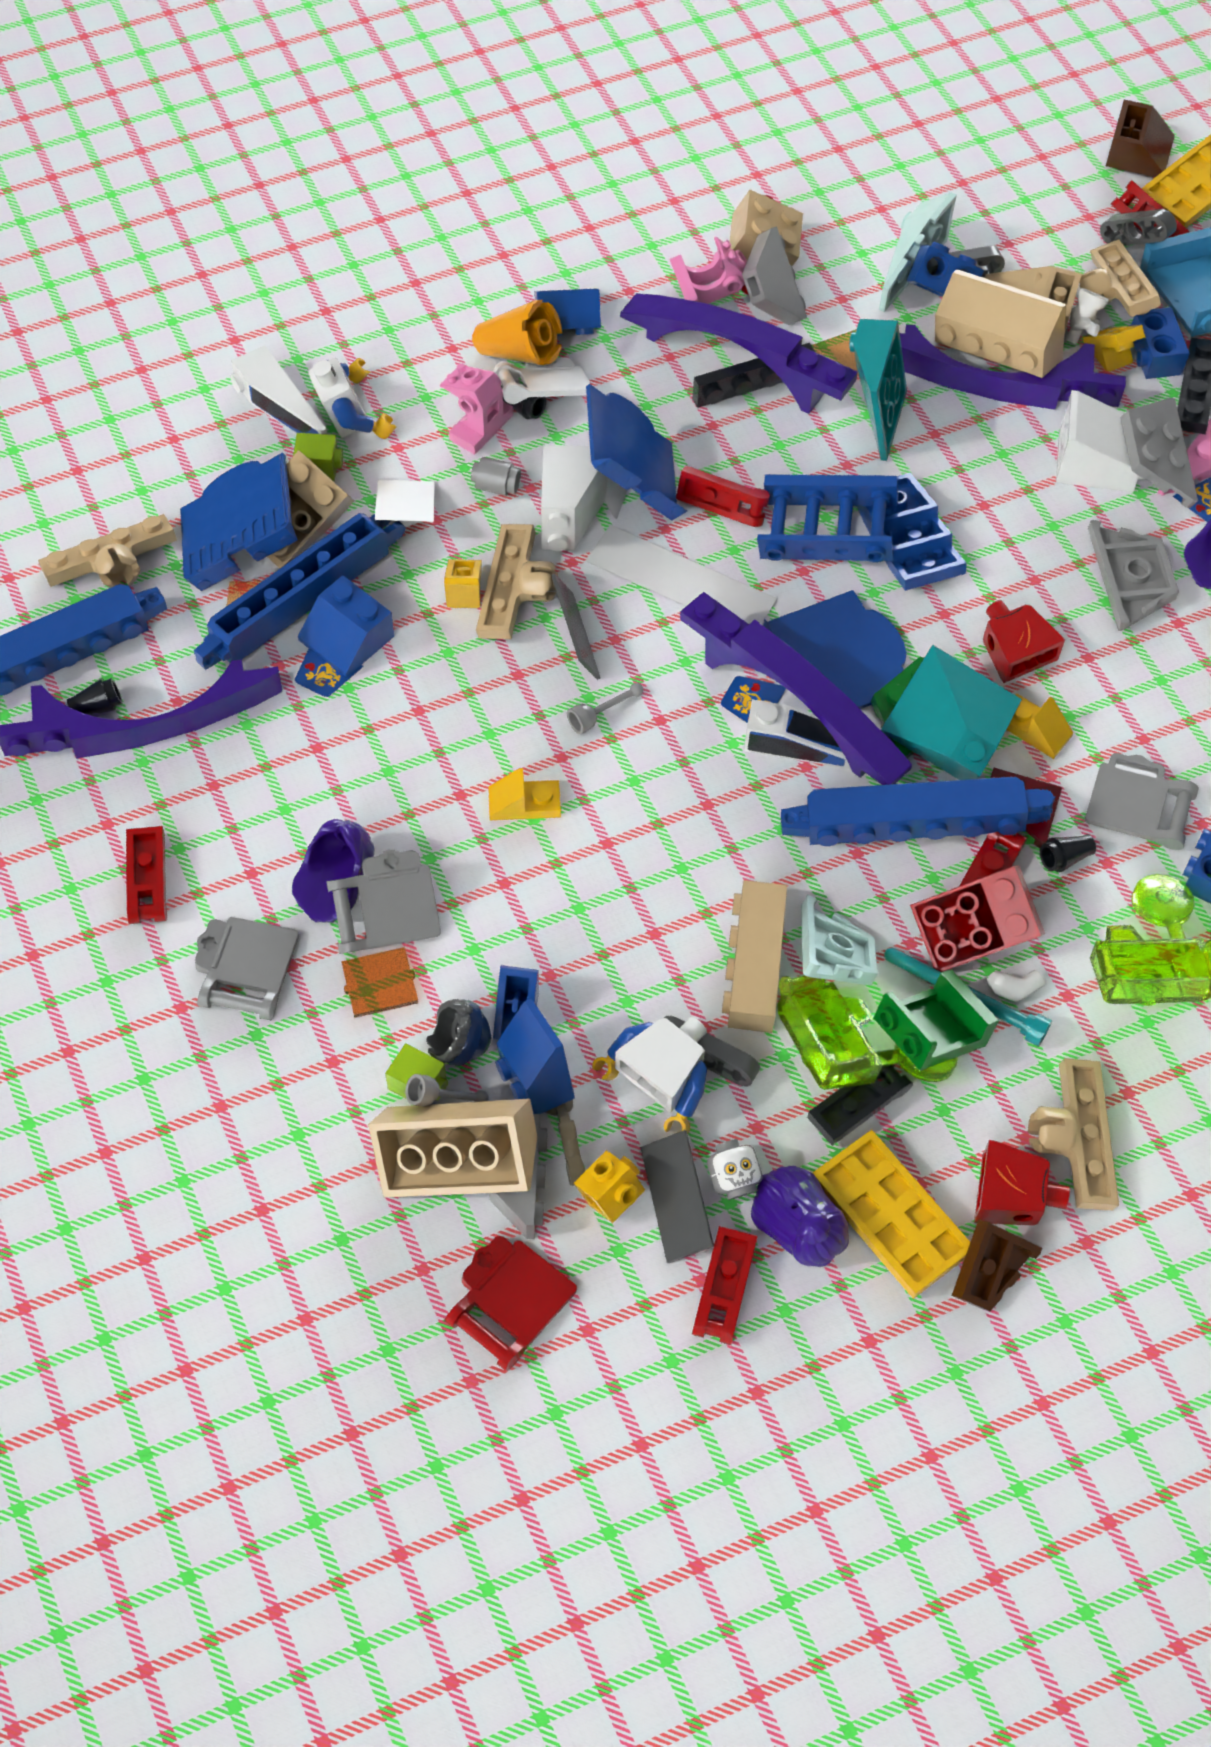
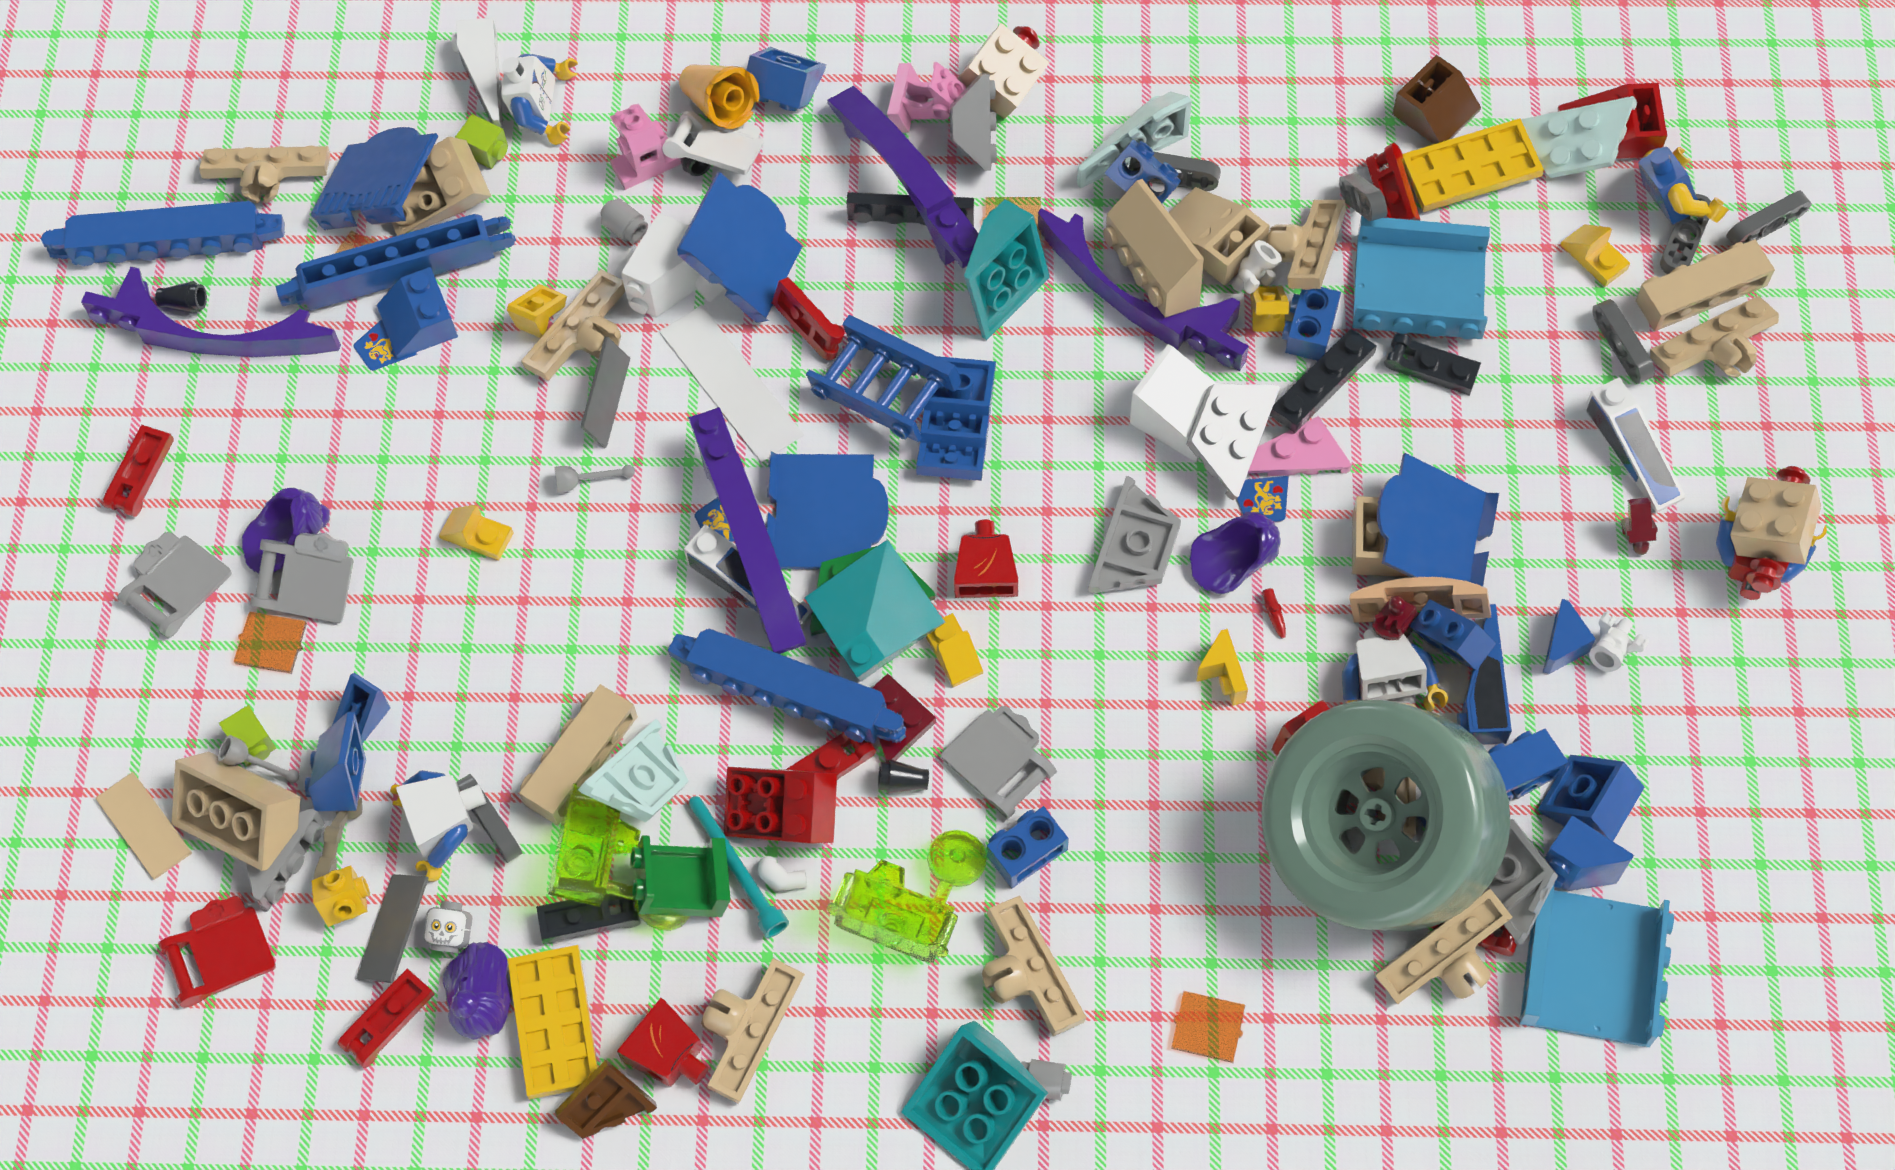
camera: 30 degrees right, 5 degrees up
white sticker [375,479,435,522] -> none
dark grey hair [426,999,492,1066] -> none
none -> tan piece [95,772,192,880]

